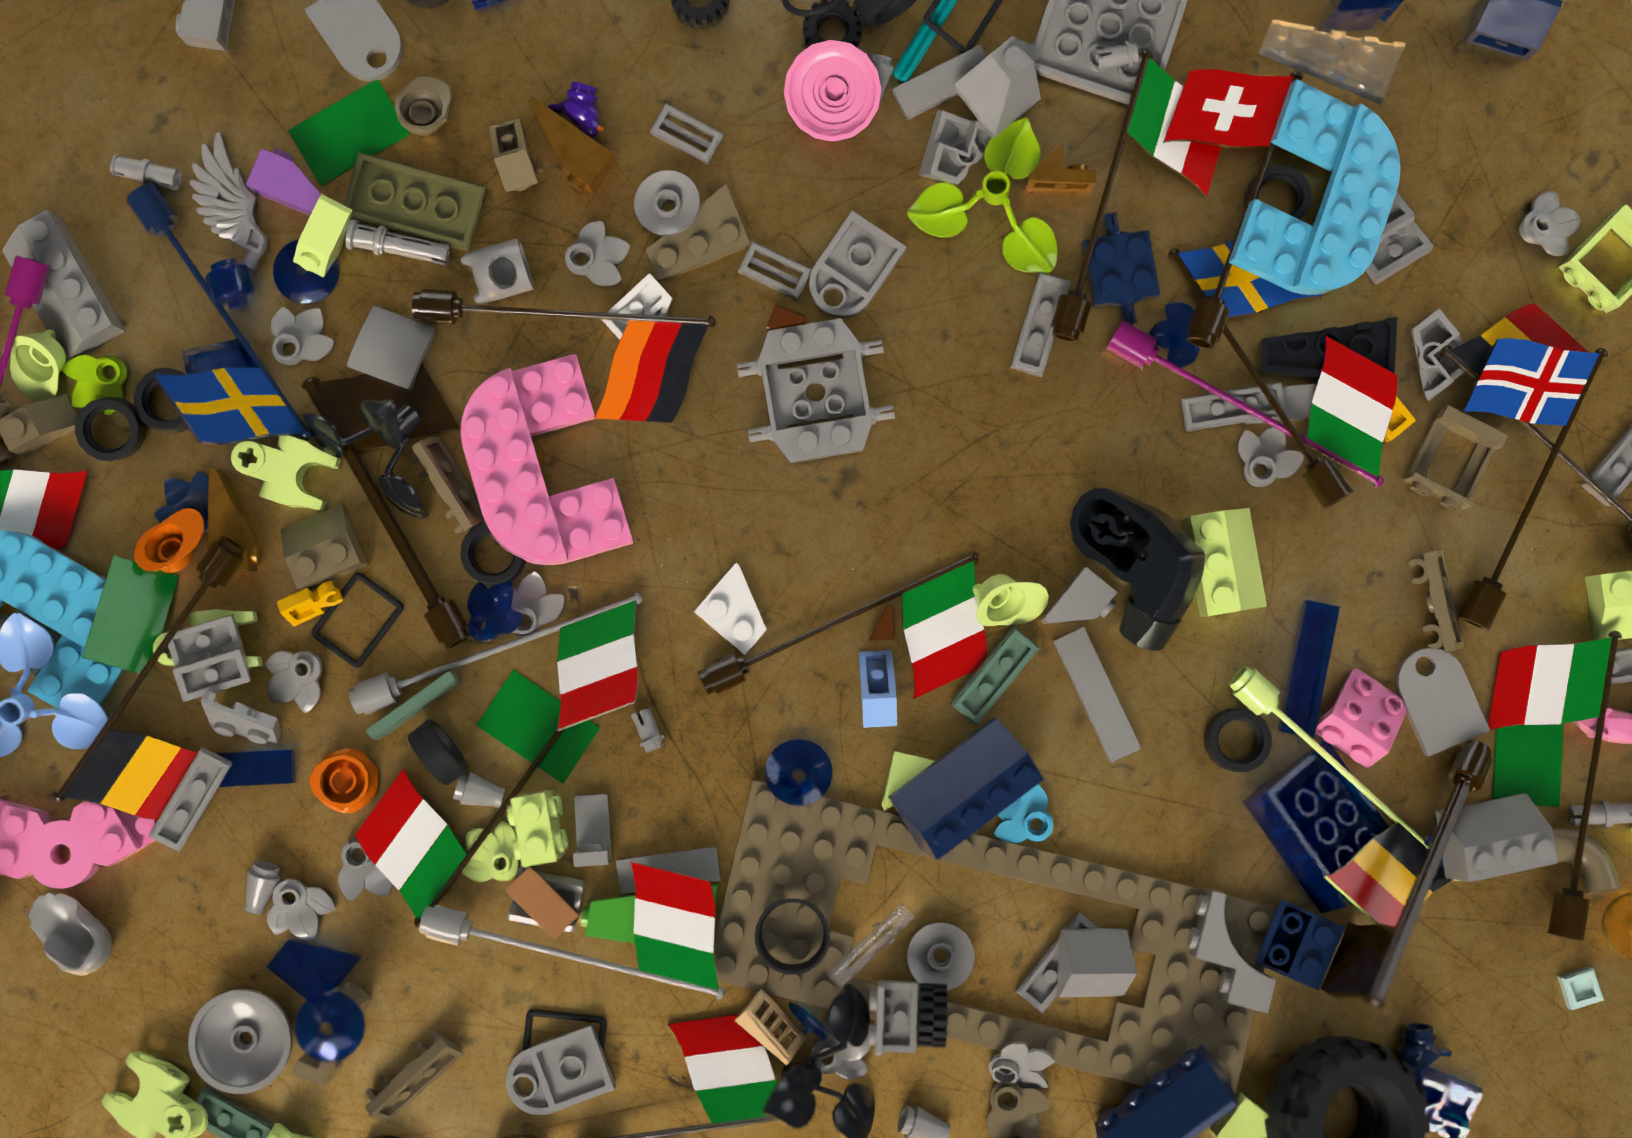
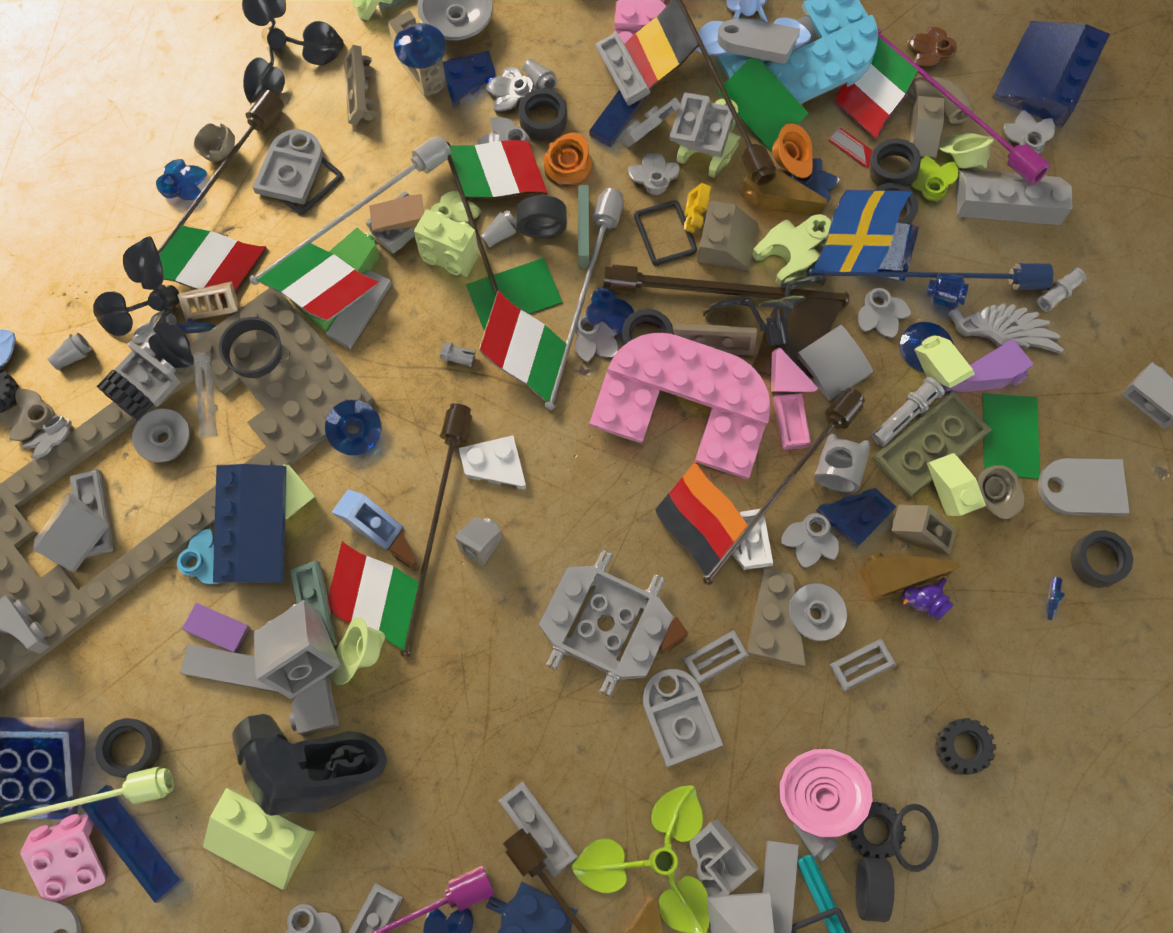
camera: 125 degrees right, 15 degrees down
light grey bracket [573,794,612,867] -> none
none -> medium lavender tile [182,603,250,653]
none -> light grey slope [254,600,341,699]
none -> light grey slope [455,516,502,566]
none -> black tyre [518,88,567,141]
none -> light grey tile [717,18,800,64]
none -> bright pink slope [771,348,818,392]
none -> bright pink tile [773,393,811,451]
none -> clear blue wing [816,488,897,548]
none -> sticker [829,128,873,168]
none -> yellowish green slope [927,453,986,516]

